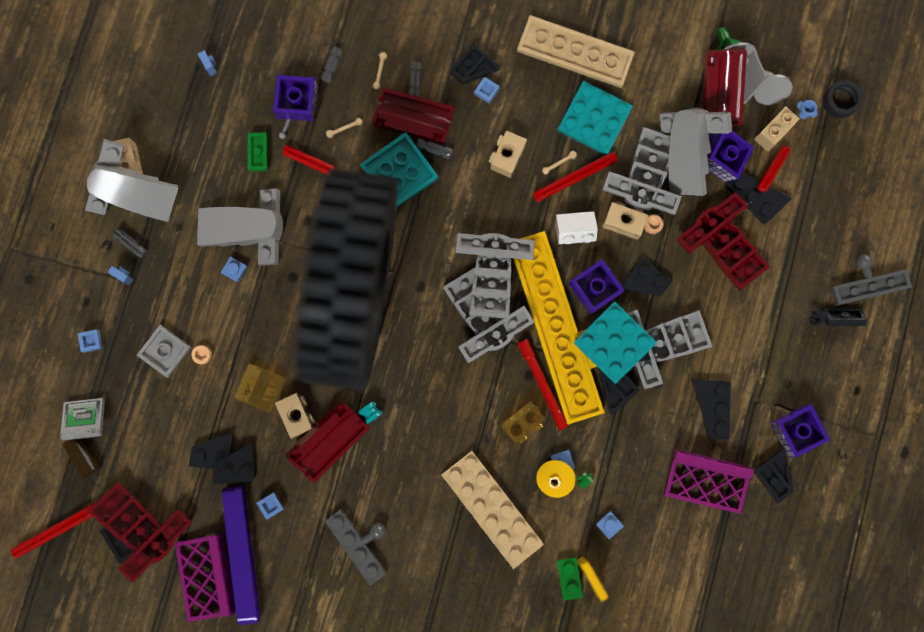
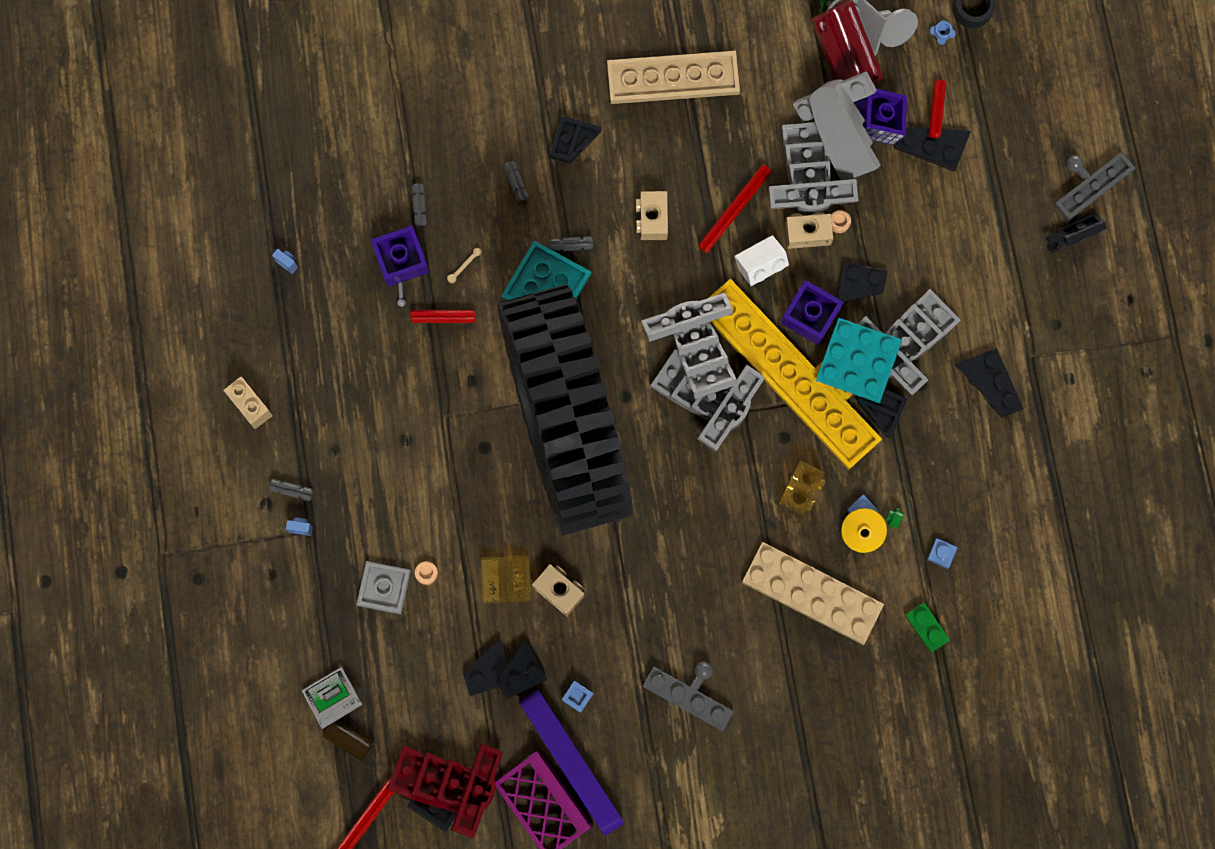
camera: 25 degrees left, 5 degrees down
medium blue plate [78,329,103,353] -> none
light grey slope [85,139,178,222] -> none
light grey slope [197,189,283,266] -> none
medium blue plate [221,257,248,283] -> none
green plate [248,133,268,172] -> none
dark red gear [285,399,370,483] -> none
teal wheel [358,401,383,425] -> none
dark red gear [372,87,455,145] -> none
tan hinge [373,52,387,89] -> none
medium blue plate [474,77,500,104] -> none
red piece [517,339,569,431] -> none
tan hinge [542,151,577,174] -> none
teal plate [557,81,633,155] -> none
yellow tile [577,557,608,601] -> none
magenta fence [664,448,754,514] -> none
dark red slope [677,192,770,292] -> none
black wing [753,449,794,503] -> none
tan brick [754,106,800,152] -> none
dark purple brick [770,405,830,458] -> none

